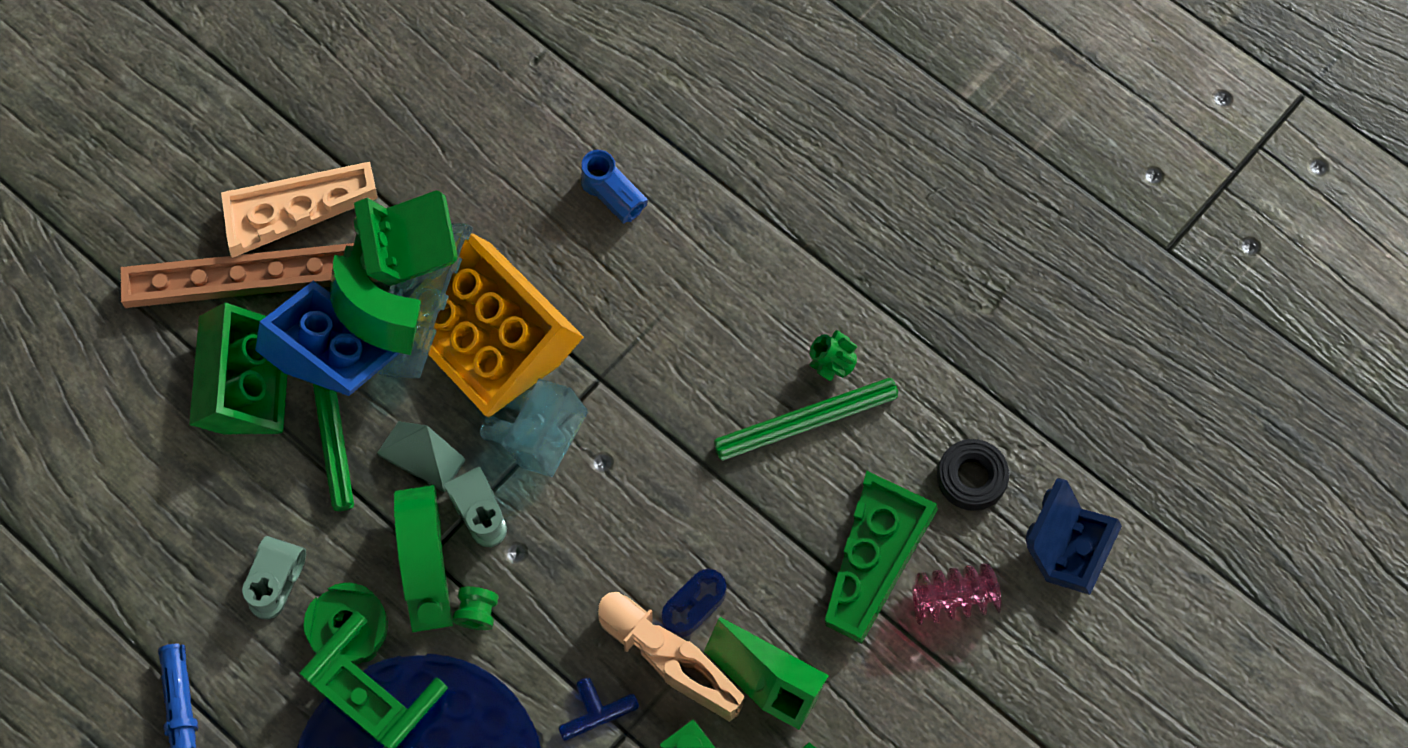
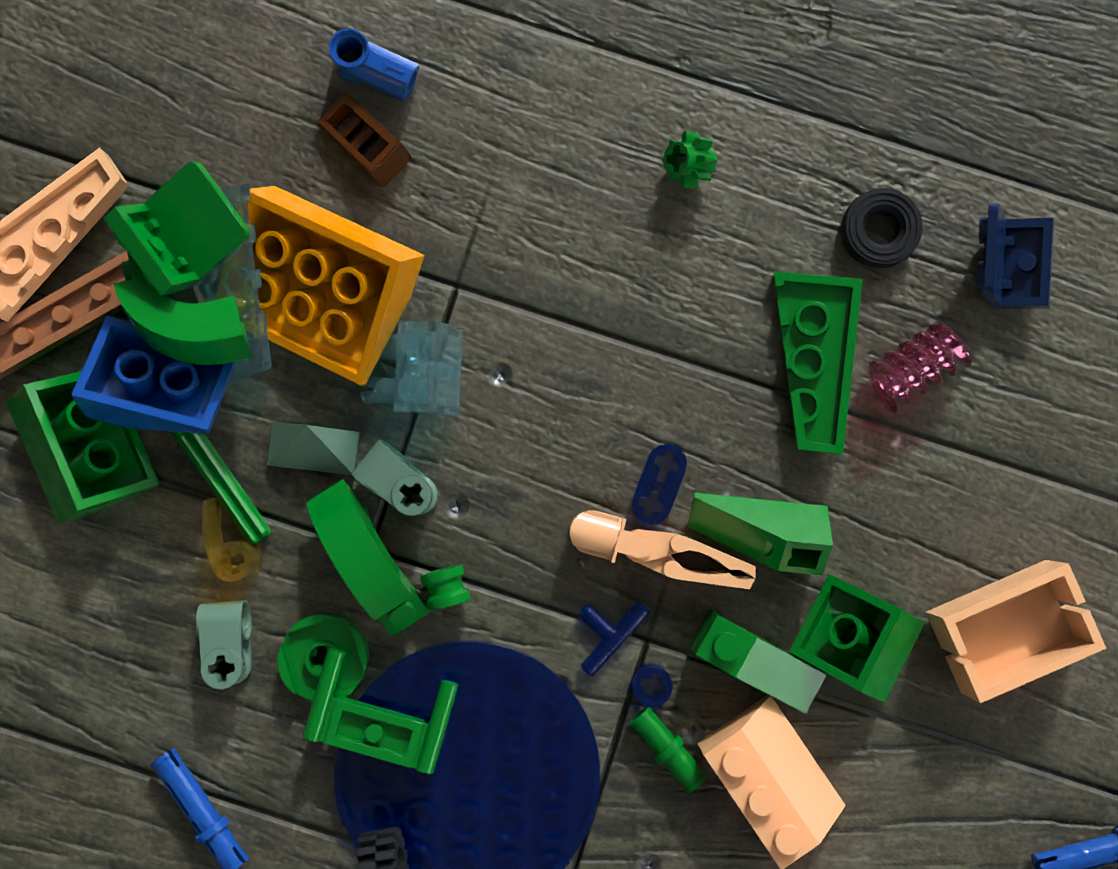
camera: 25 degrees left, 20 degrees up
green axle [714,378,898,460] -> none
none -> clear yellow panel [202,498,263,582]
none -> reddish brown slope [315,91,411,187]

